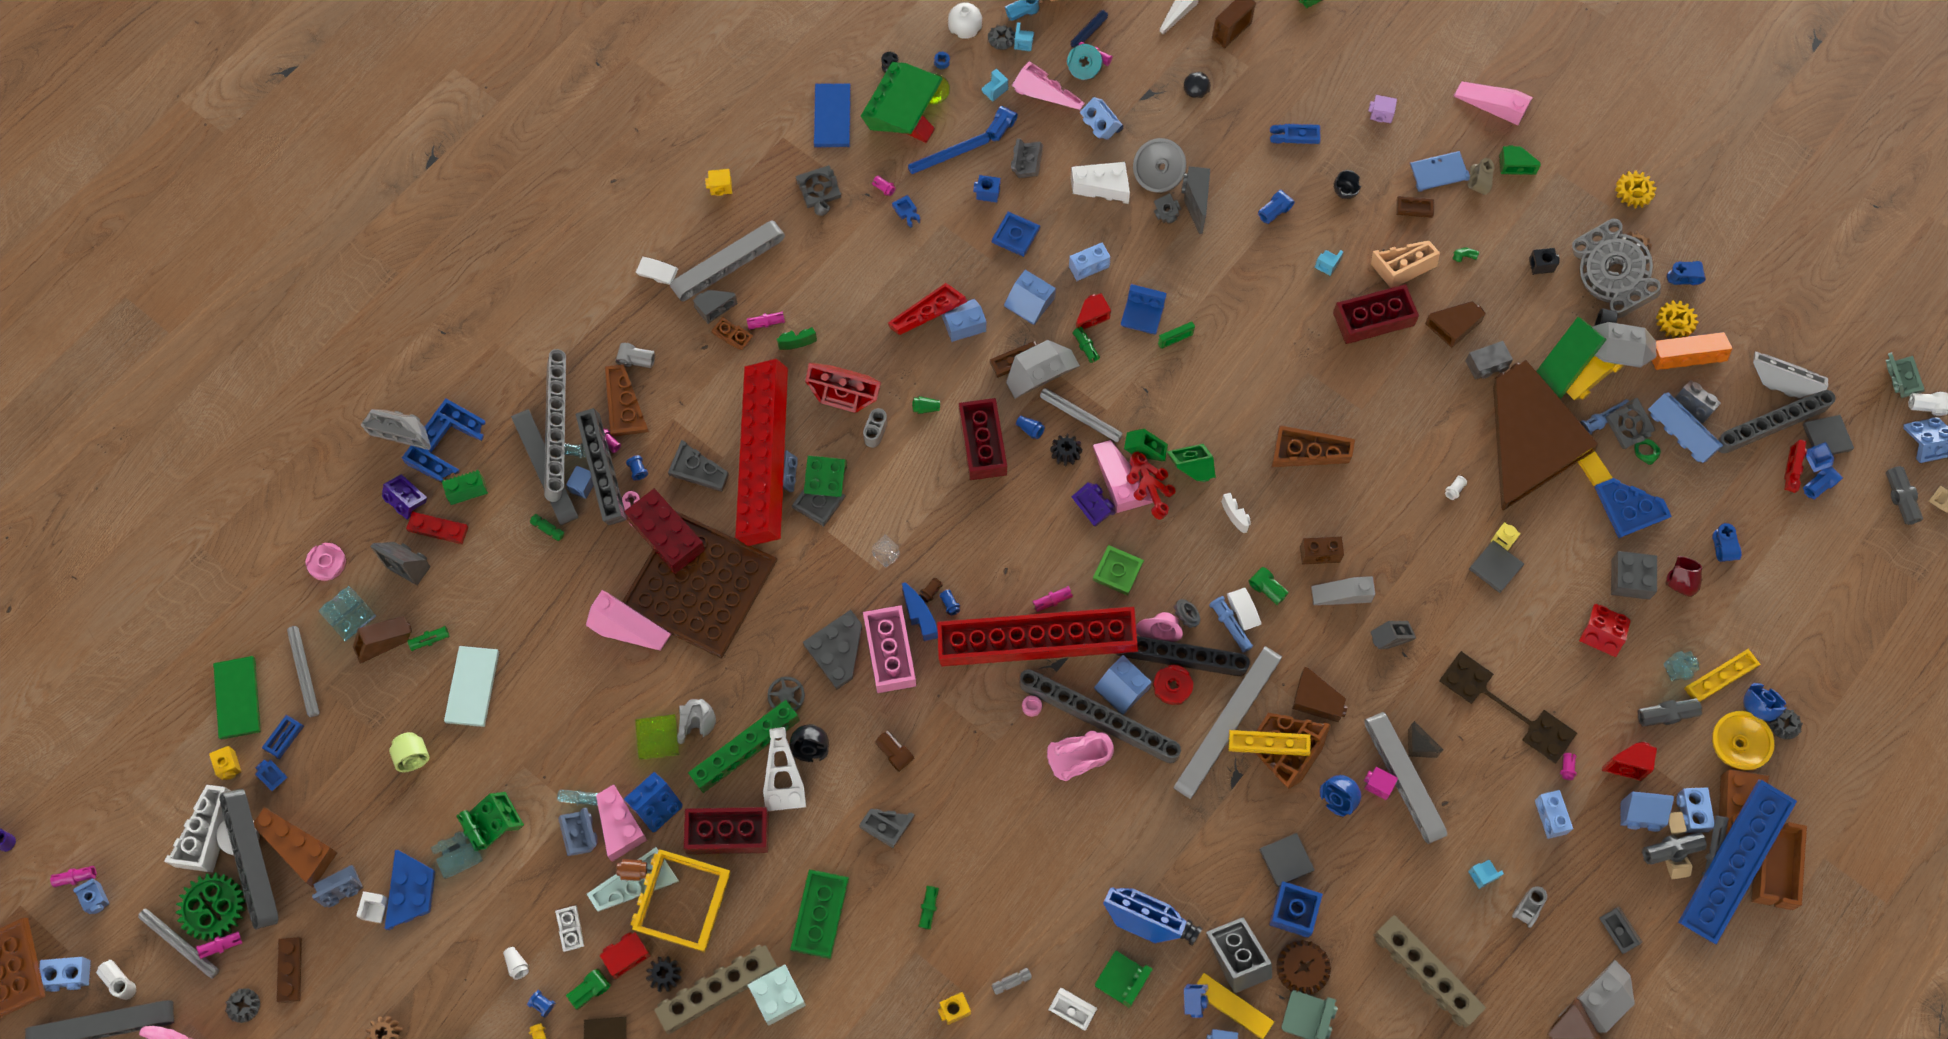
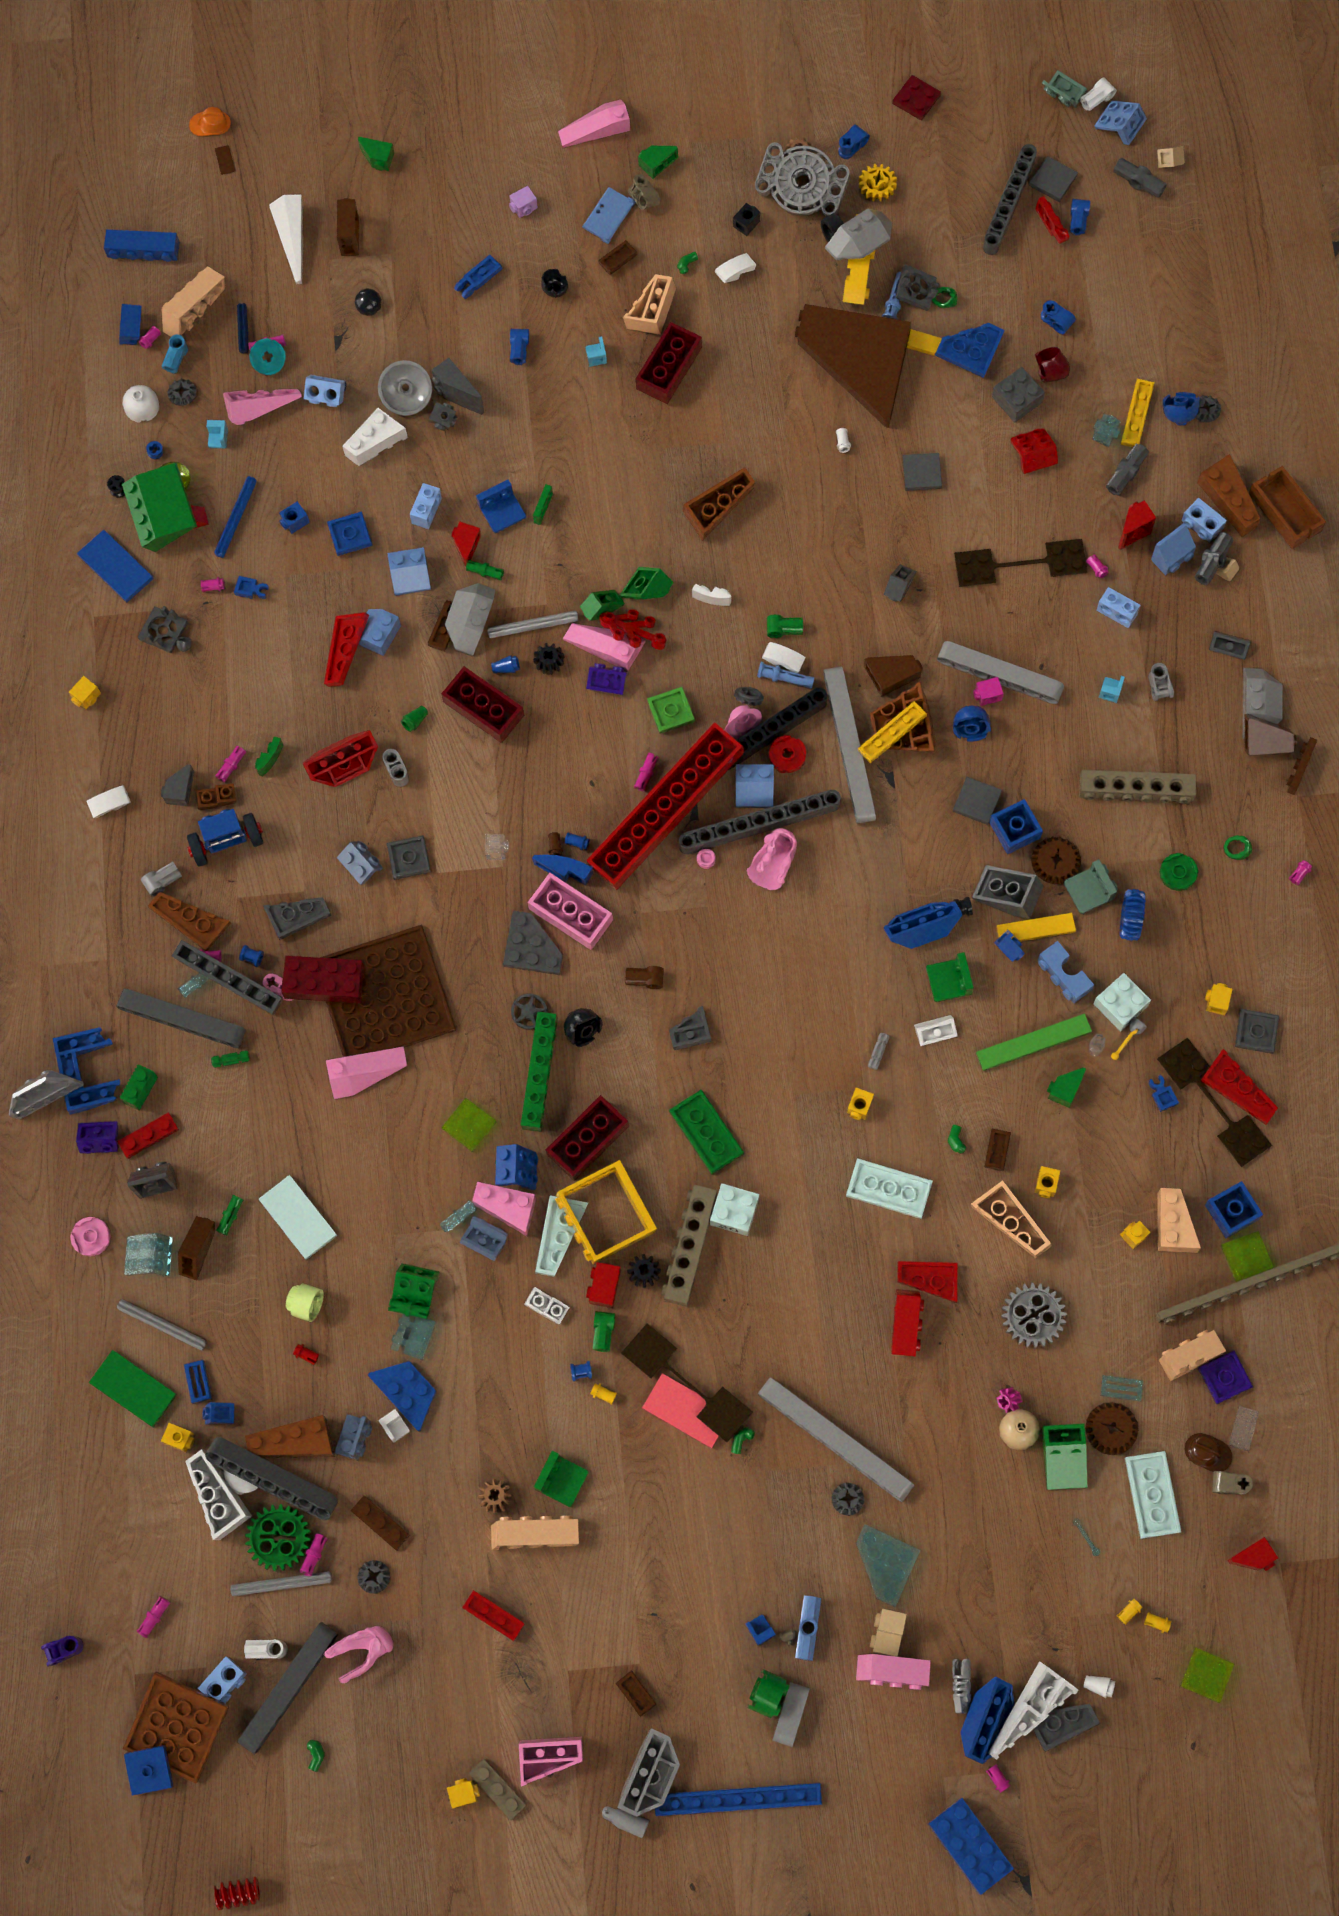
camera: 40 degrees left, 5 degrees up
medium blue brick [73,879,110,914] -> none
white cone [503,947,529,980] -> none
light grey beam [544,349,566,502] -> none
medium blue panel [566,466,594,499] -> none
dark orange brick [617,859,647,881] -> none
light grey beam [670,220,785,301] -> none
light grey helmet [677,699,716,744] -> none
red brick [735,359,788,546] -> none
white plate [763,728,806,811] -> none
green bracket [804,455,847,497] -> none
green pin [918,886,939,930] -> none
blue piece [986,105,1018,141] -> none
flat silver bracket [1011,139,1043,178] -> none
medium azure panel [1014,22,1034,51] -> none
reddish brown brick [1300,536,1344,565] -> none
light grey slope [1311,576,1375,606] -> none
clear smoke slope [1408,721,1443,758] -> none
reddish brown slope [1425,301,1486,348] -> none
flat silver brick [1466,341,1513,379] -> none
light yellow brick [1491,522,1520,551] -> none
green tile [1536,317,1607,400] -> none
yellow gear [1615,170,1656,208] -> none
medium blue brick [1648,392,1724,463] -> none
brick [1652,332,1733,370] -> none
tan slope [1668,812,1687,836] -> none
flat silver bracket [1675,380,1721,423] -> none
blue plate [1678,779,1797,944] -> none
dark grey pin [1702,815,1729,876] -> none
yellow dish [1712,711,1775,771] -> none
light grey wedge [1753,351,1828,398] -> none
blue panel [1806,442,1834,472] -> none
none -> brick [187,809,263,867]
none -> red pin [293,1344,320,1365]
none -> white slope [715,253,756,283]
none -> dark red plate [892,75,941,121]

